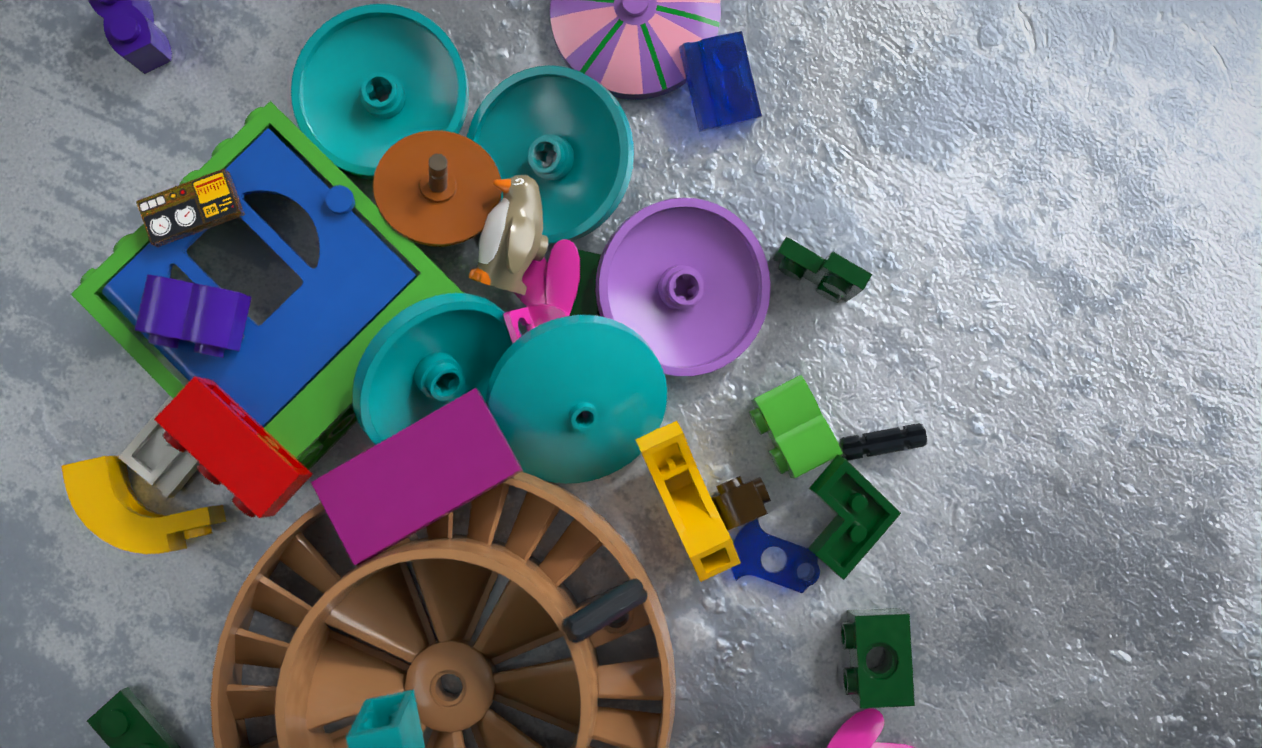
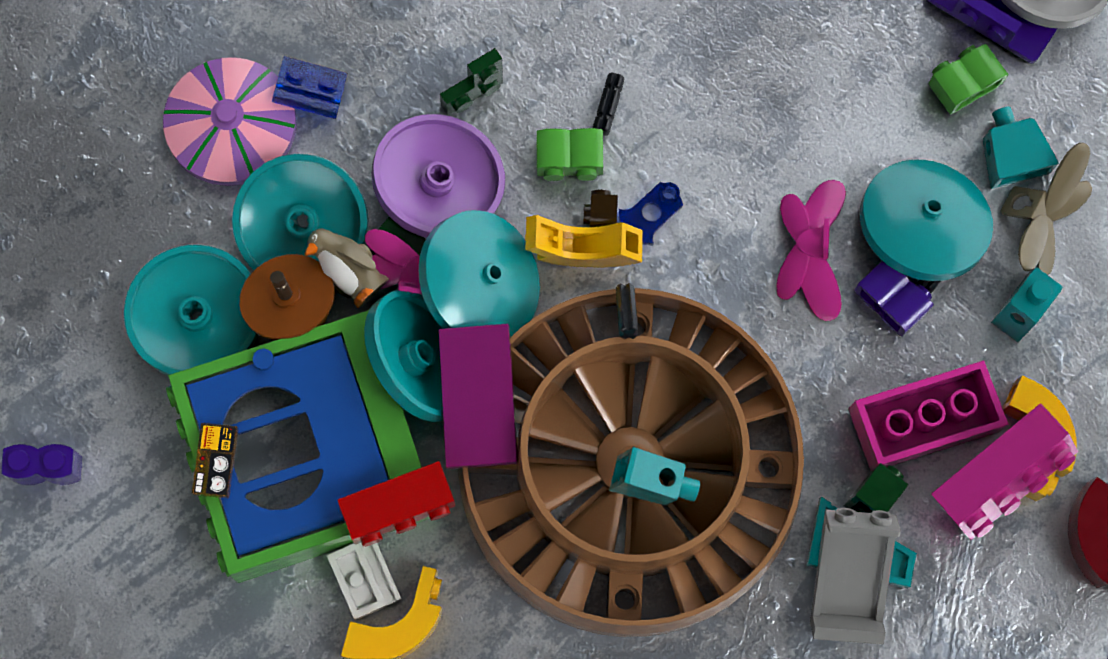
camera: 70 degrees left, 10 degrees down
dark purple brick [135,274,252,358] -> none
dark green plate [808,455,901,580] -> none
dark green brick [841,608,915,708] -> none

